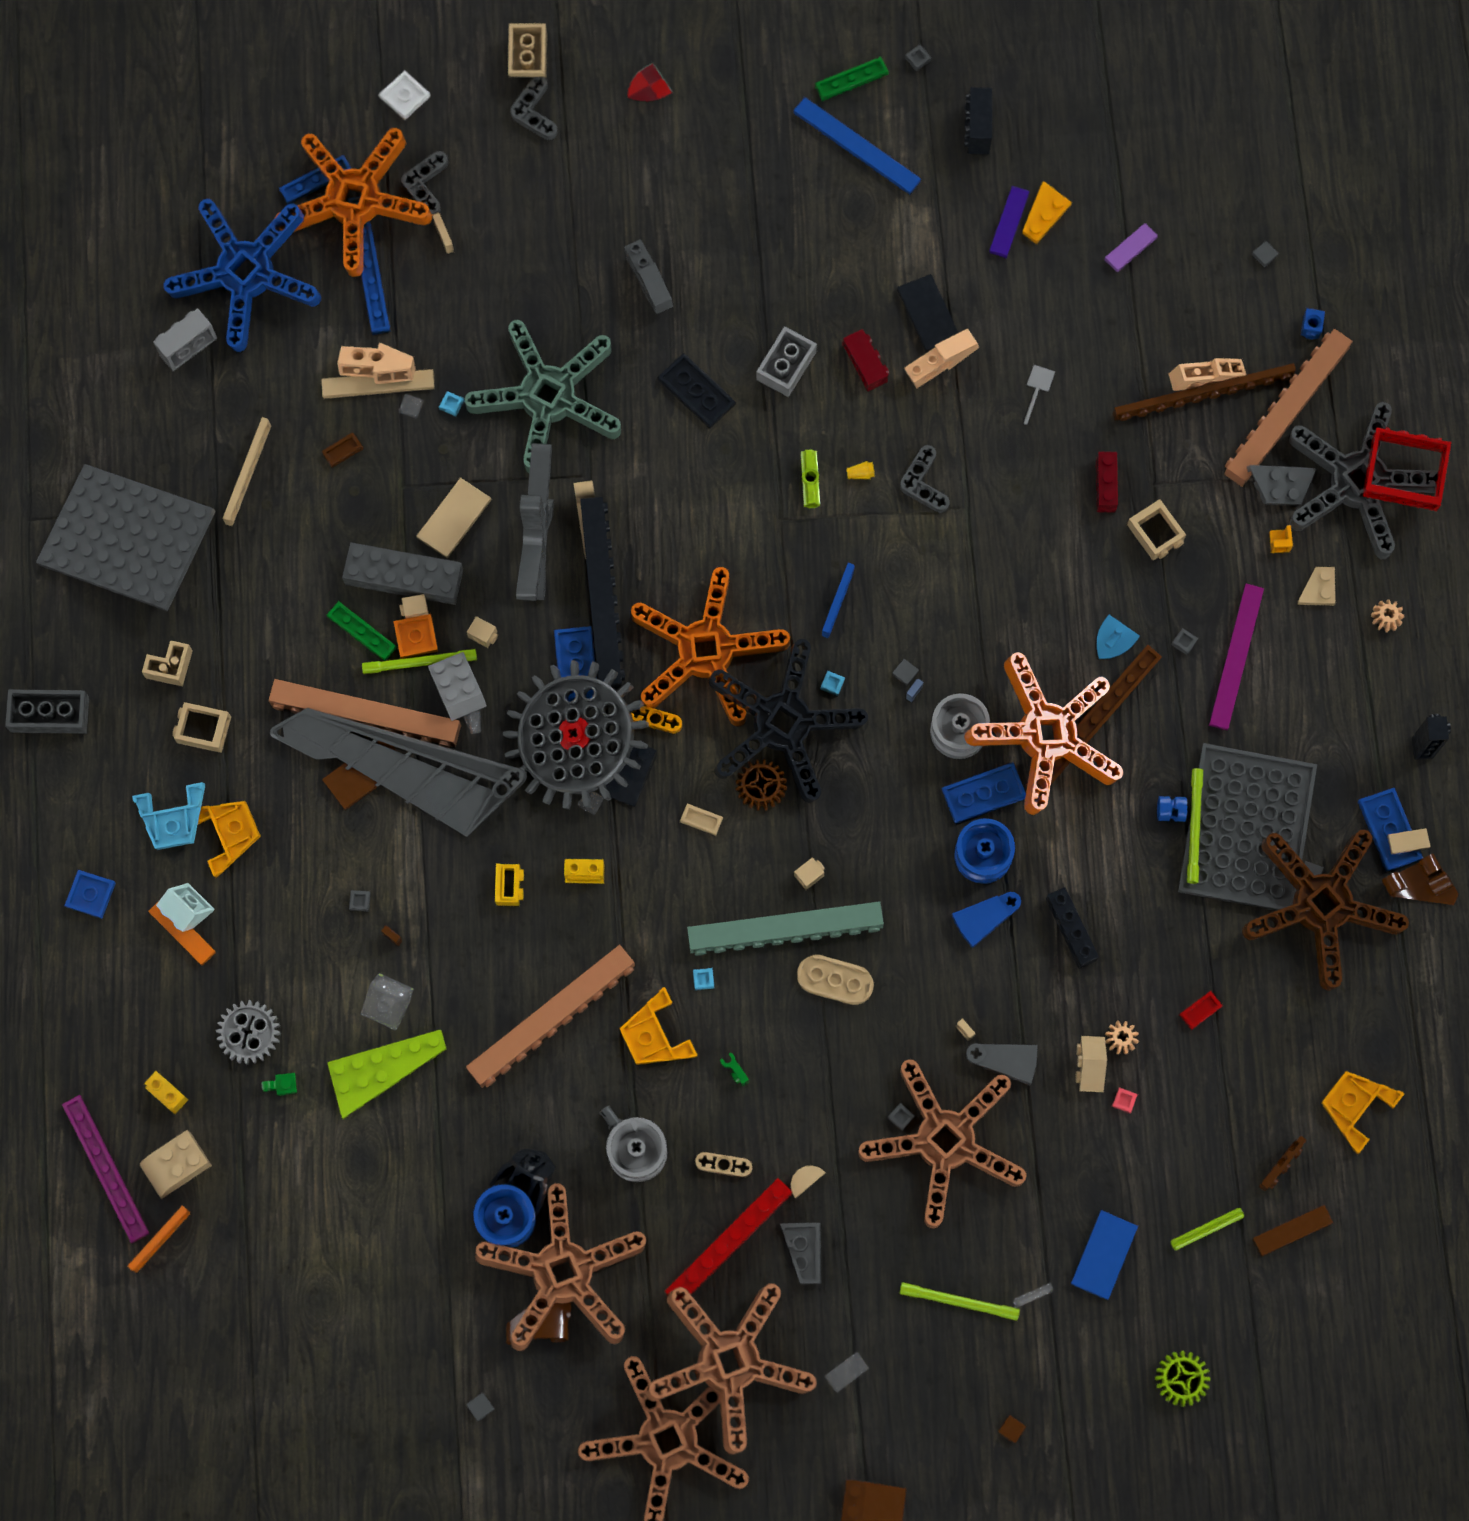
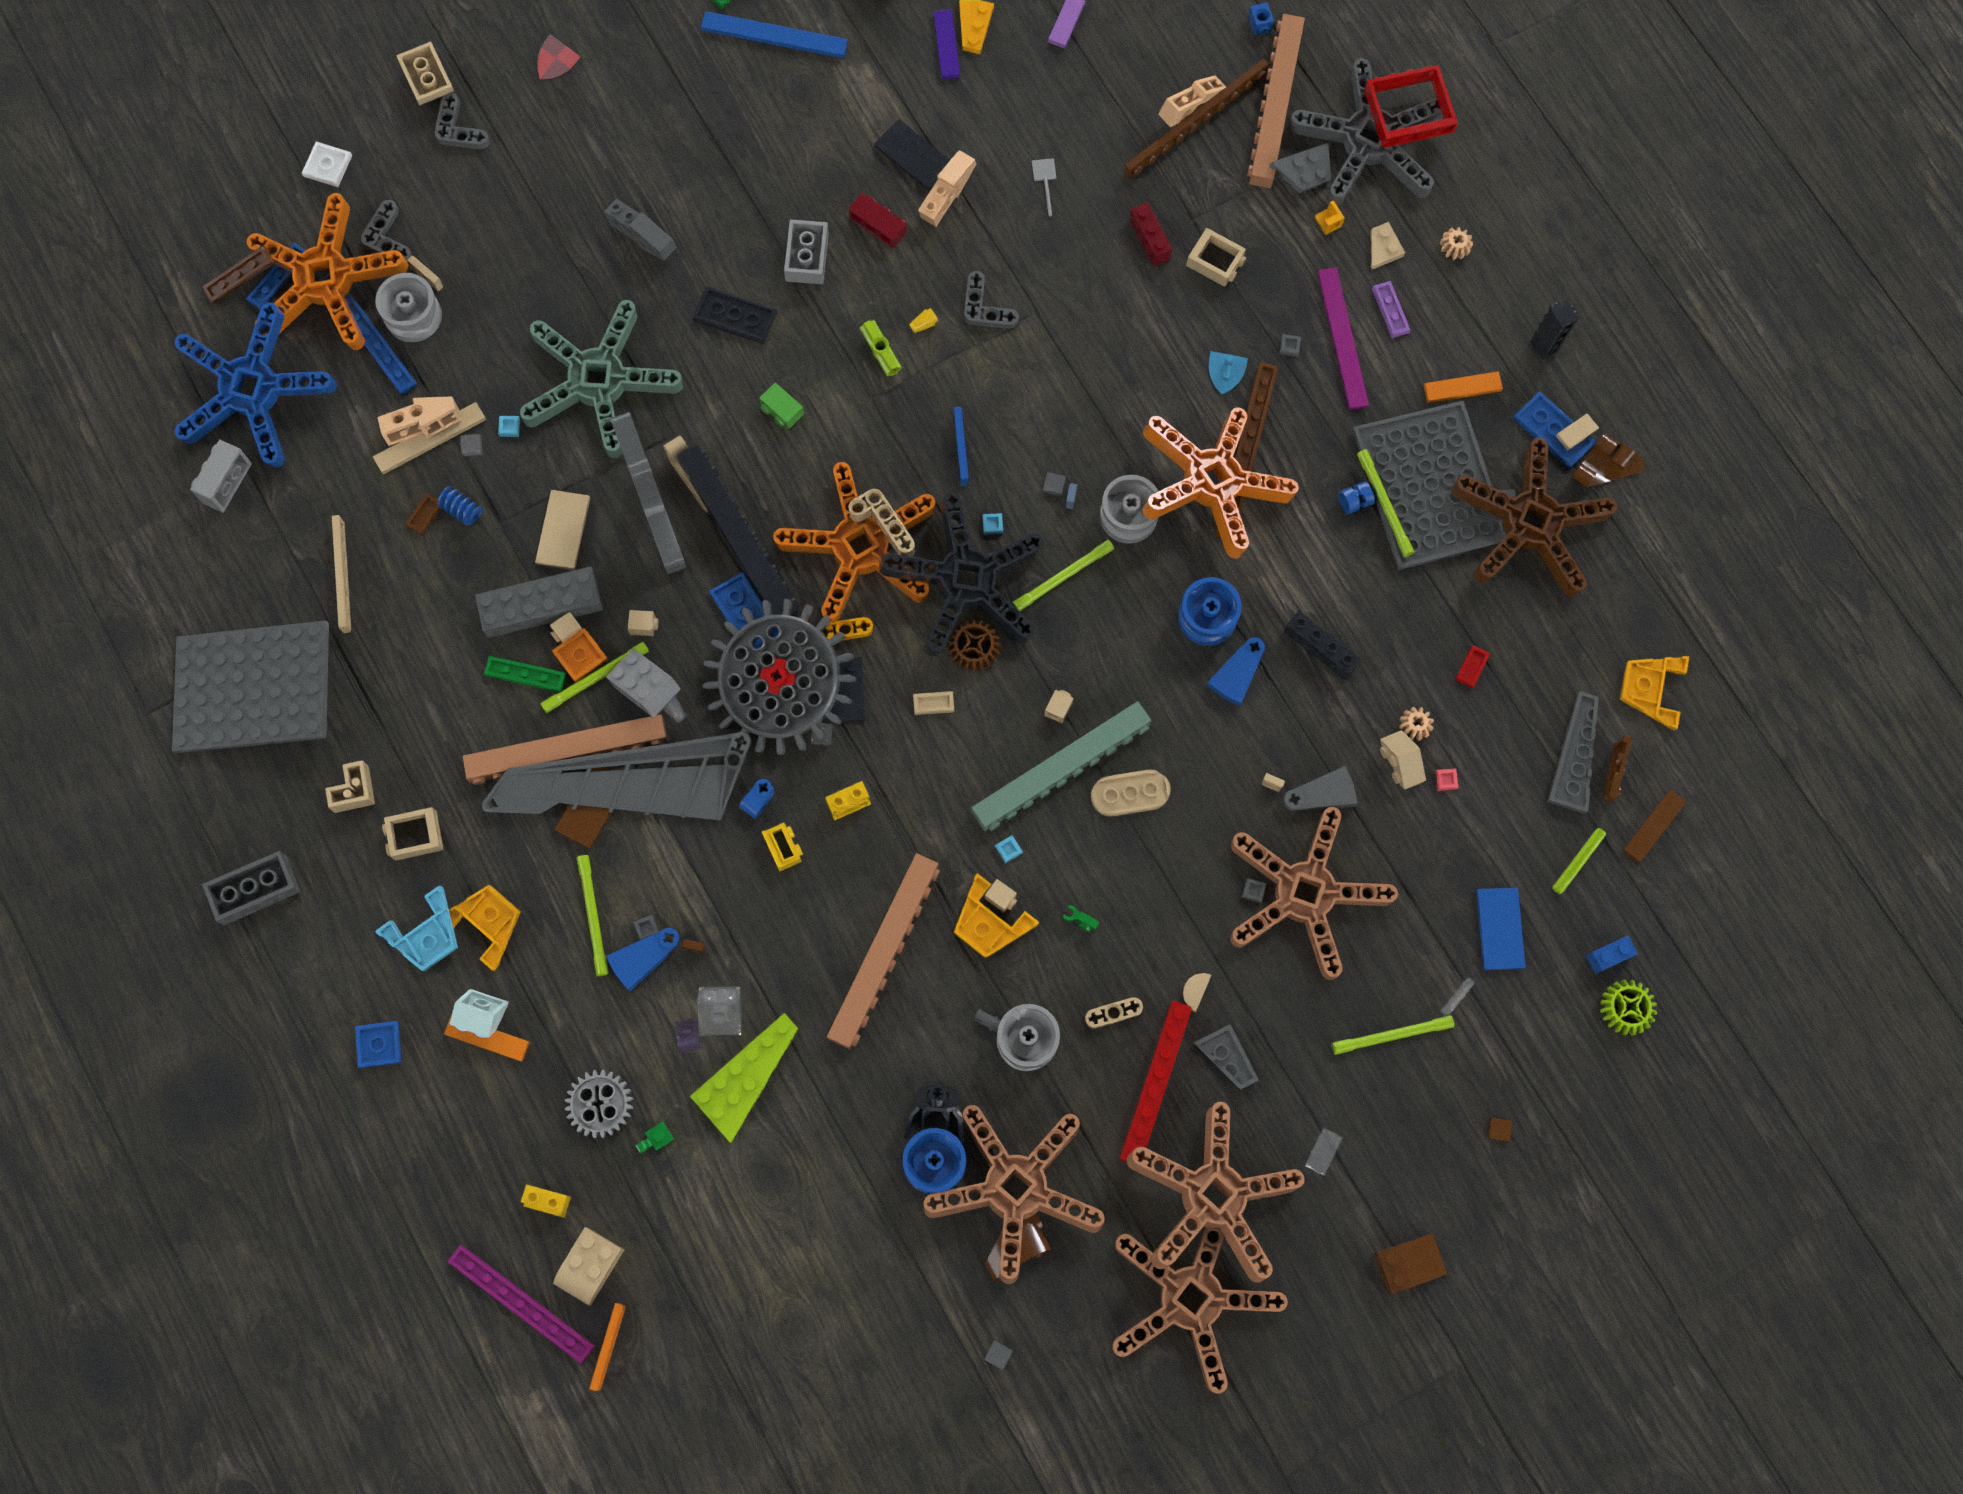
camera: 30 degrees left, 0 degrees up
blue tile [941,762,1026,824] -> none
none -> reddish brown tile [202,246,275,304]
none -> light grey piece [375,273,442,342]
none -> blue piece [438,486,483,526]
none -> lime piece [577,855,609,976]
none -> blue piece [606,928,680,991]
none -> clear purple slope [676,1017,702,1053]
none -> blue piece [739,779,774,819]
none -> bright green brick [759,383,804,430]
none -> tan beam [849,489,915,557]
none -> tan brick [985,879,1017,912]
none -> lime piece [1012,540,1114,612]
none -> medium lavender tile [1372,281,1410,338]
none -> orange tile [1423,371,1503,403]
none -> dark grey wing [1547,691,1599,814]
none -> blue brick [1586,936,1638,974]

